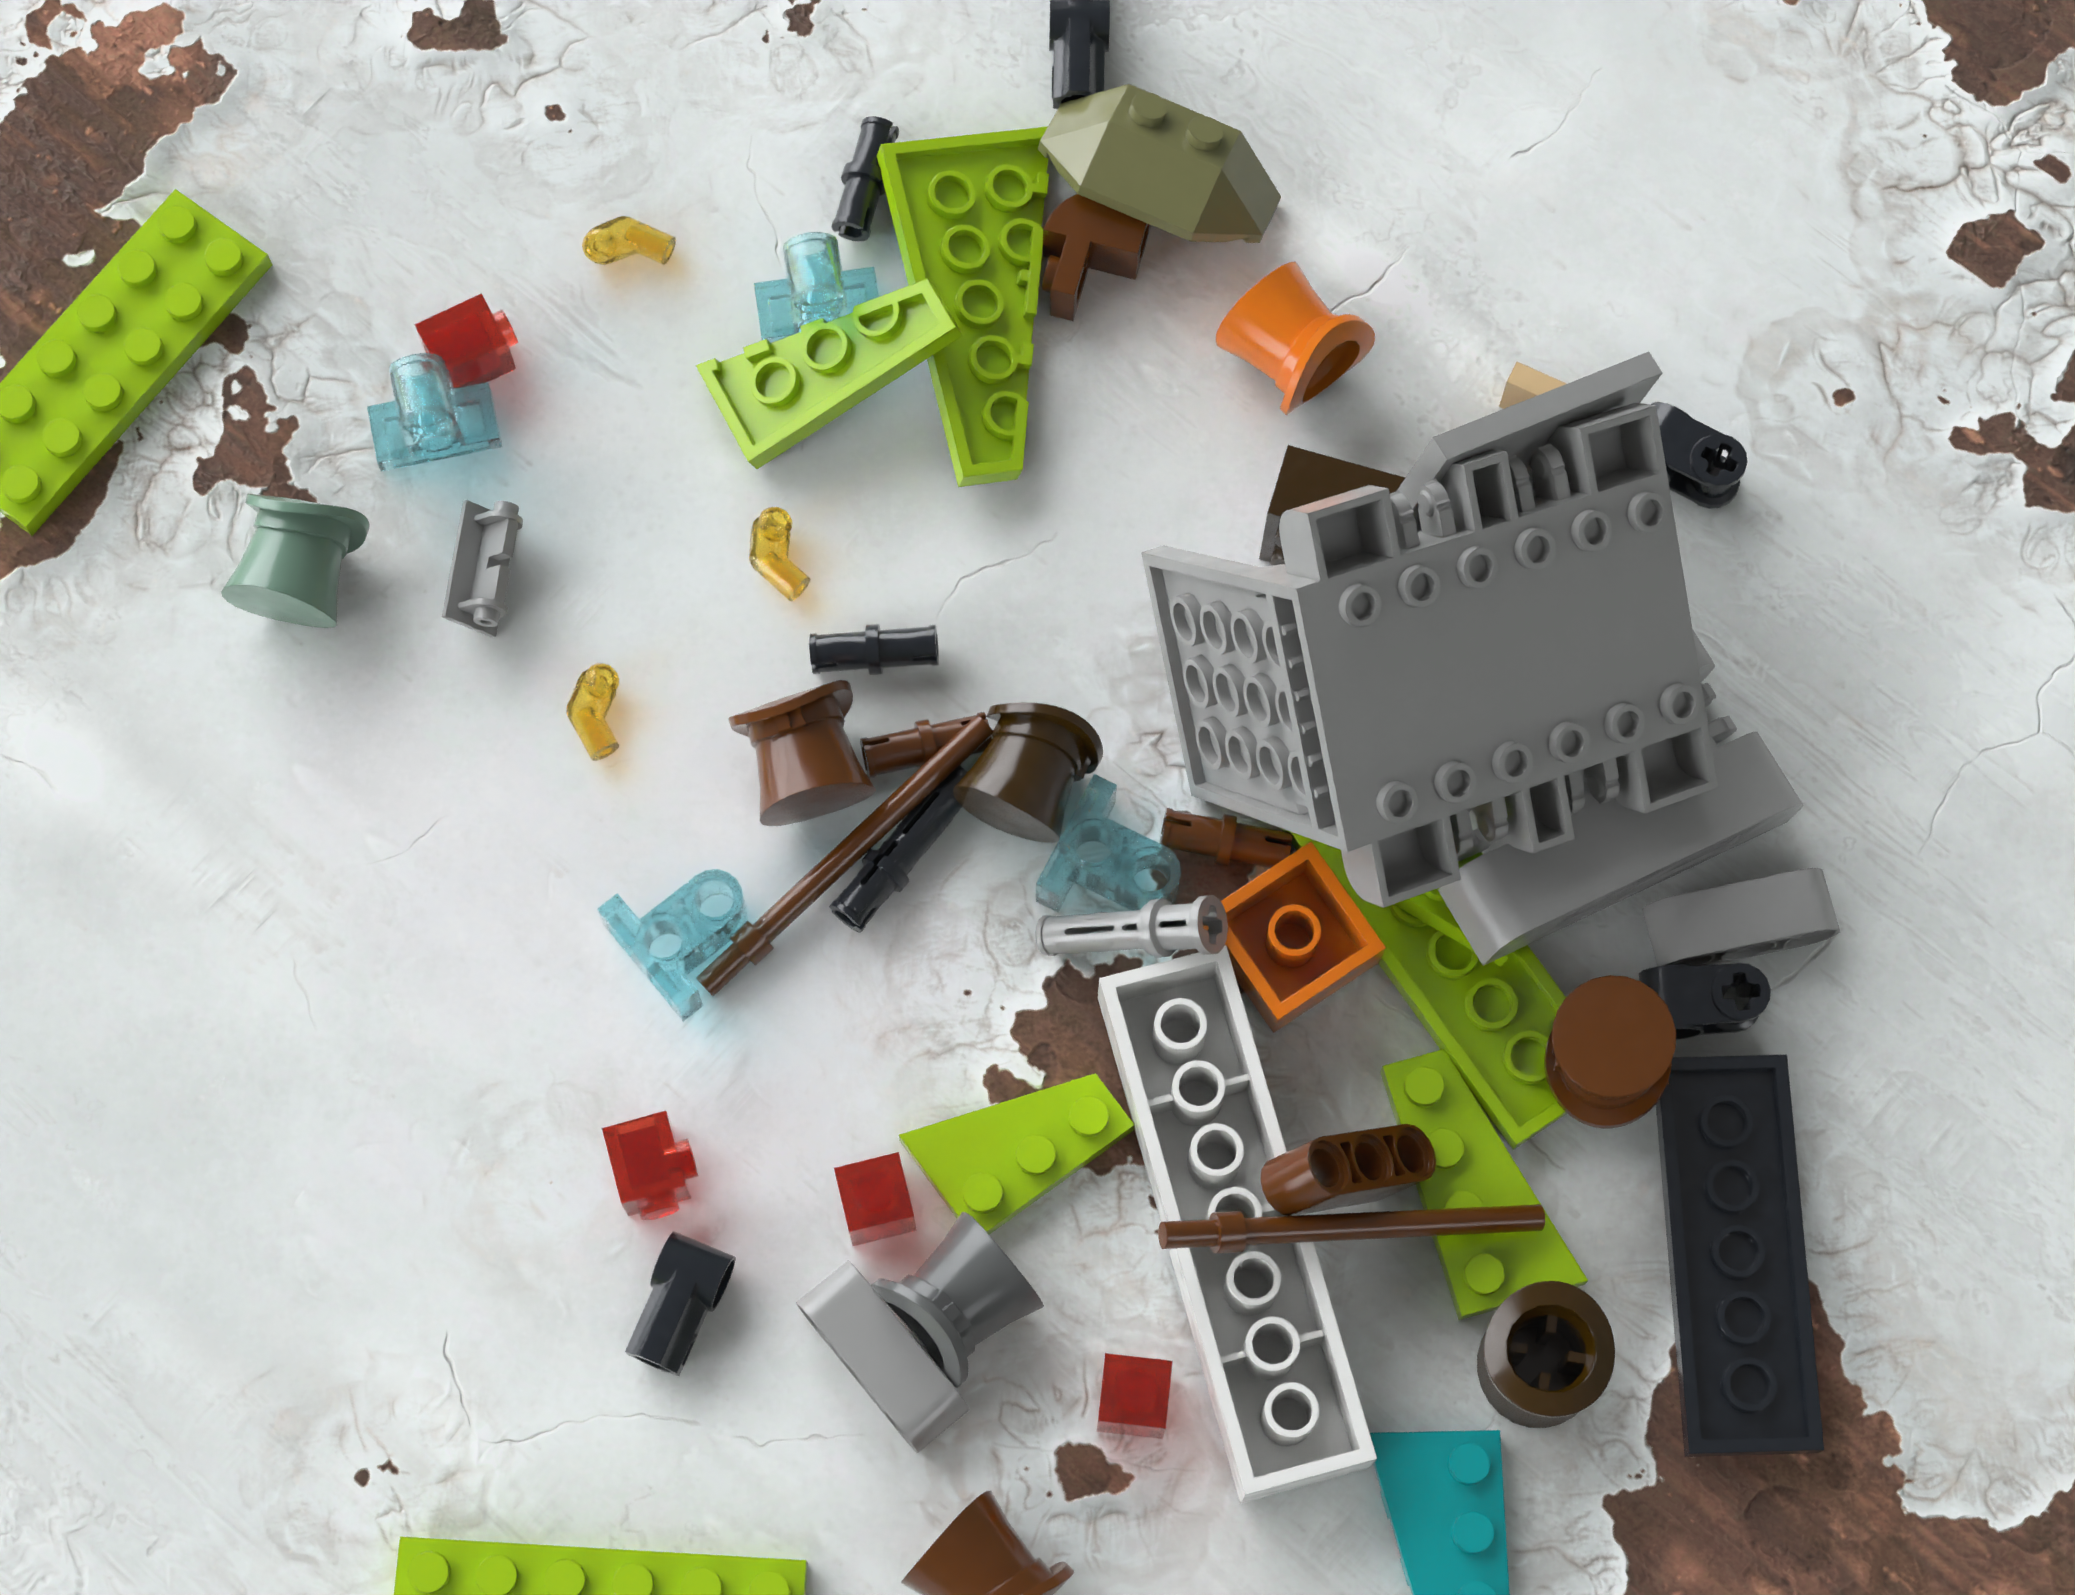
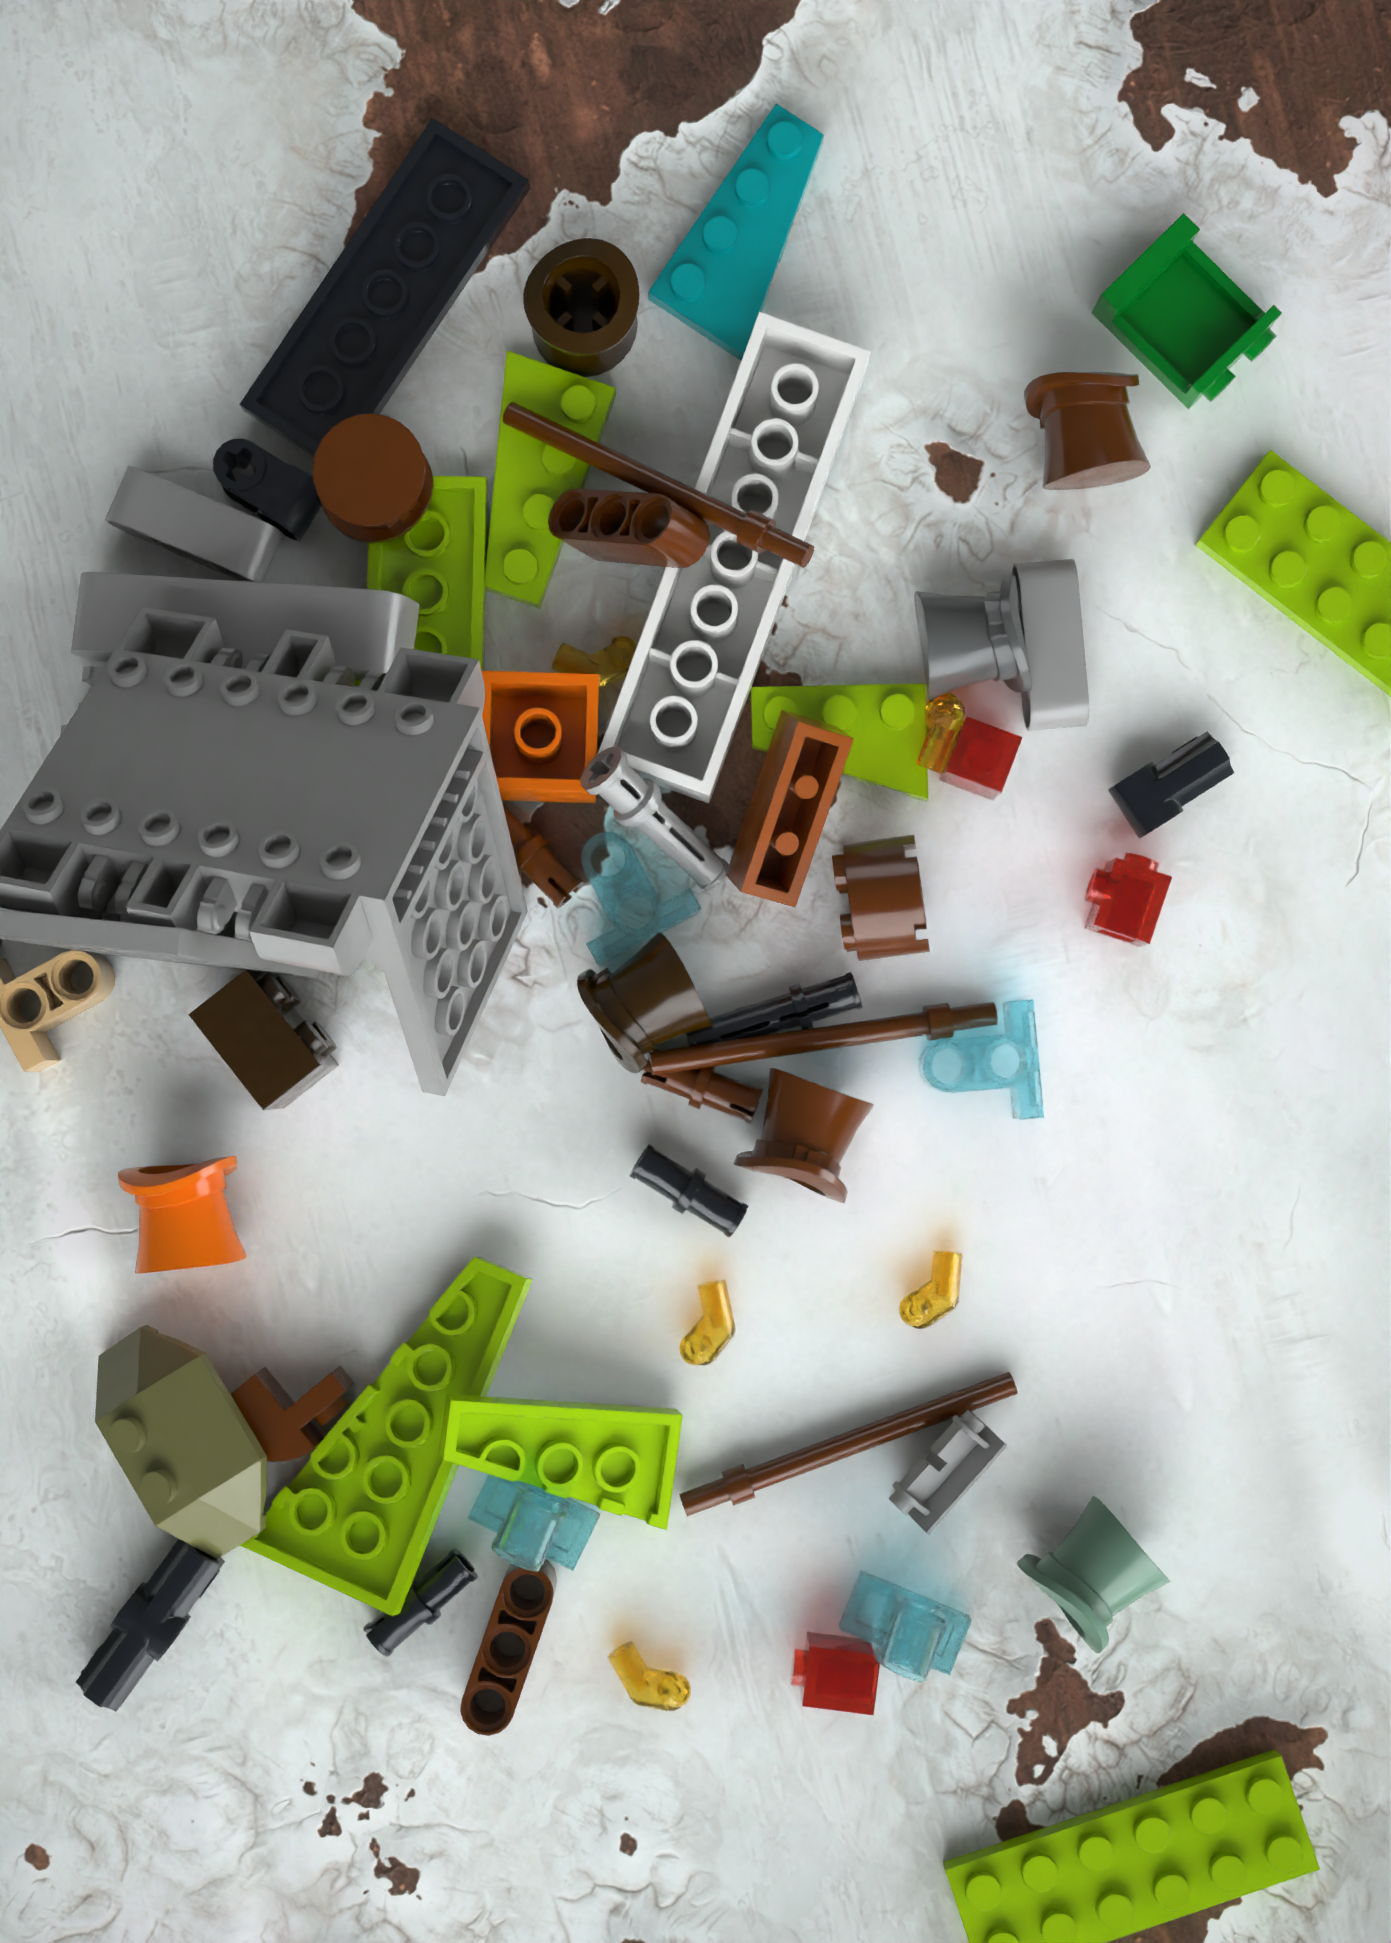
camera: 145 degrees left, 15 degrees up
clear red brick [1096,1353,1173,1439] -> none
none -> reddish brown beam [460,1554,557,1736]
none -> clear yellow arm [552,636,637,688]
none -> reddish brown bar [679,1372,1018,1517]
none -> dark orange brick [726,710,854,908]
none -> reddish brown brick [832,834,930,961]
none -> clear yellow arm [916,692,966,774]

